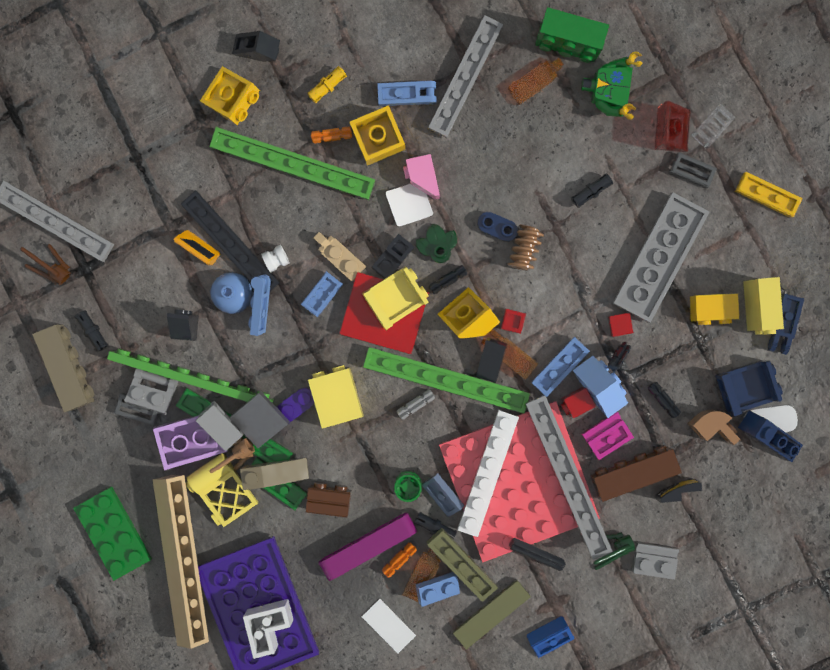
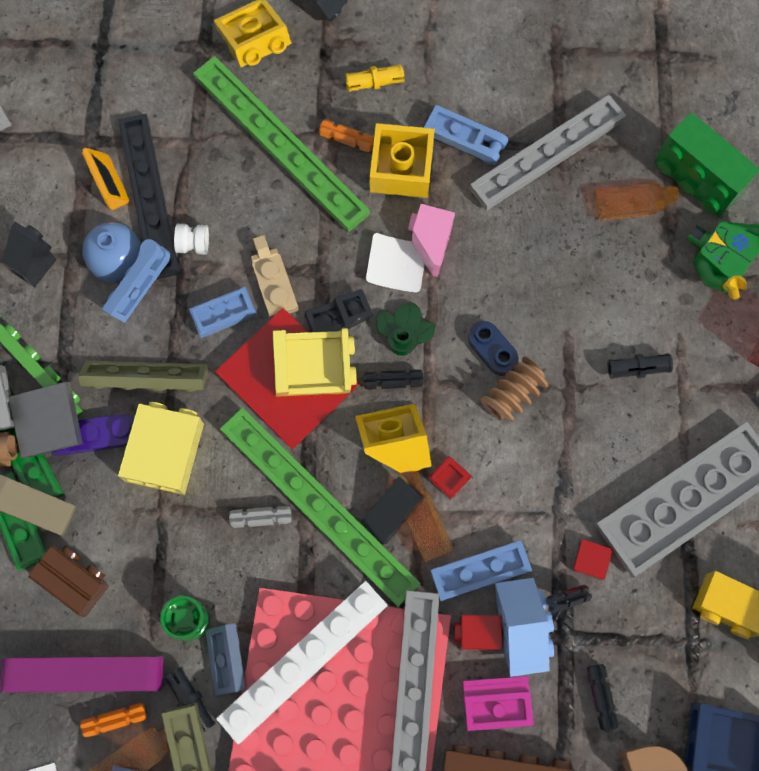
camera: 20 degrees right, 15 degrees down
none -> olive plate [78,360,208,392]

